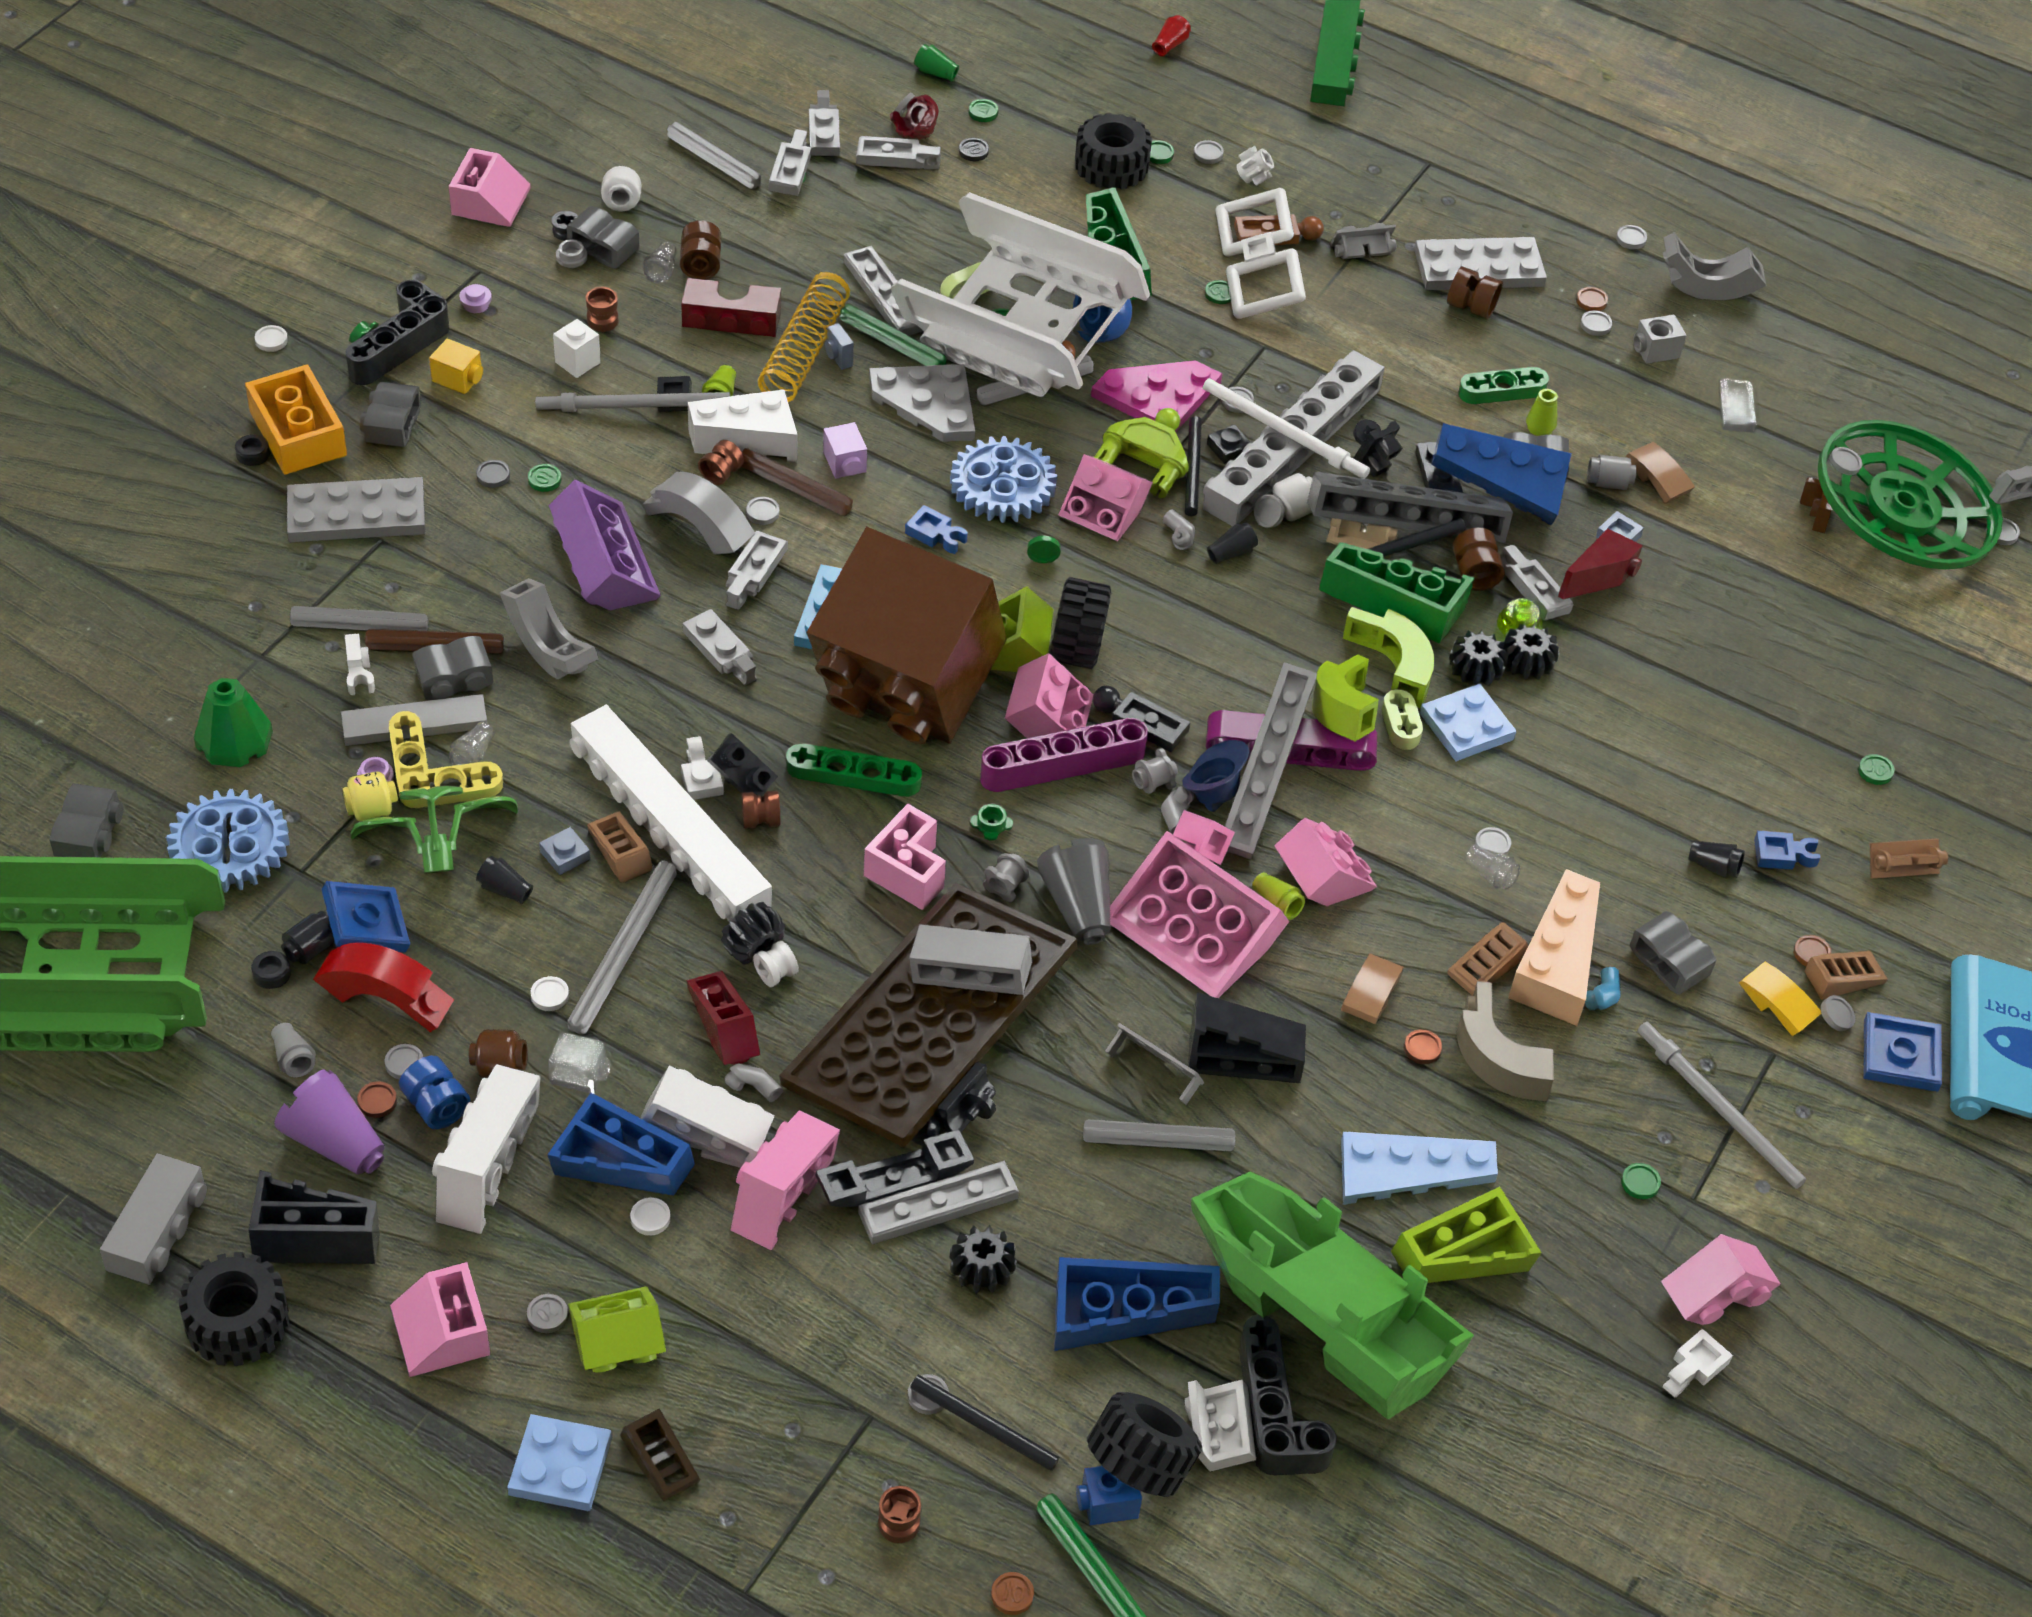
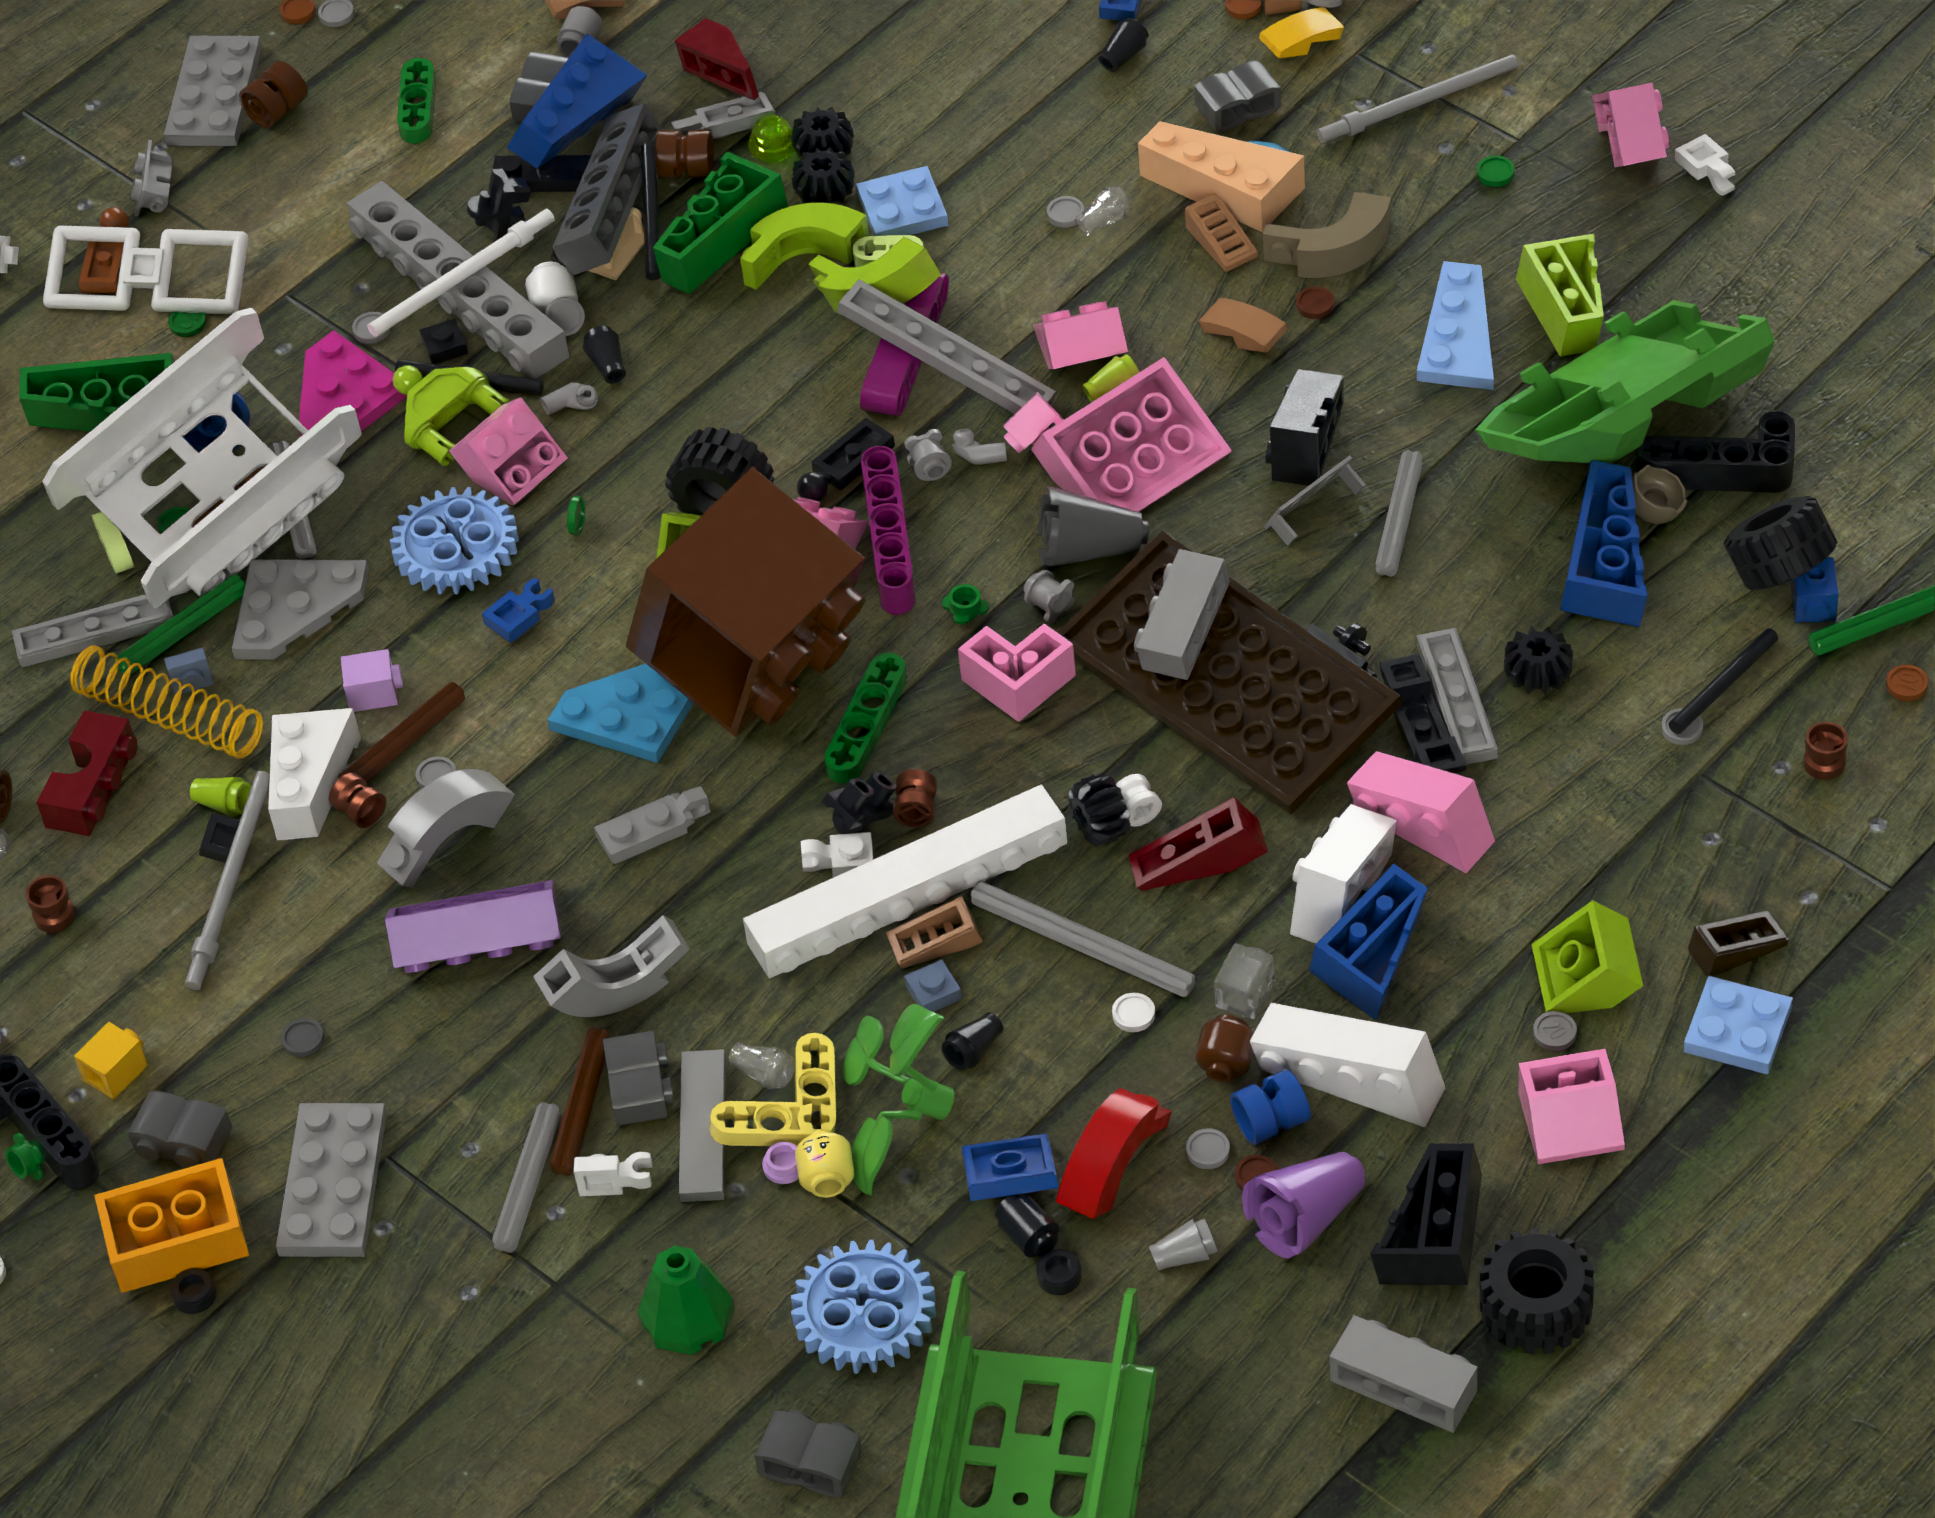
camera: 70 degrees left, 0 degrees up
piece [528,464,561,492] -> none
white brick [553,319,601,378] -> none
white piece [630,1198,670,1235] -> none
light grey arm [725,1063,783,1102] -> none
light grey hinge [726,531,788,610] -> none
dark blue piece [1182,740,1250,812] -> none
white bracket [1185,1380,1256,1471] -> none
lime cone [1526,389,1558,436] -> none
plate [1596,511,1644,542] -> none
none -> dark tan hair [1632,465,1687,524]

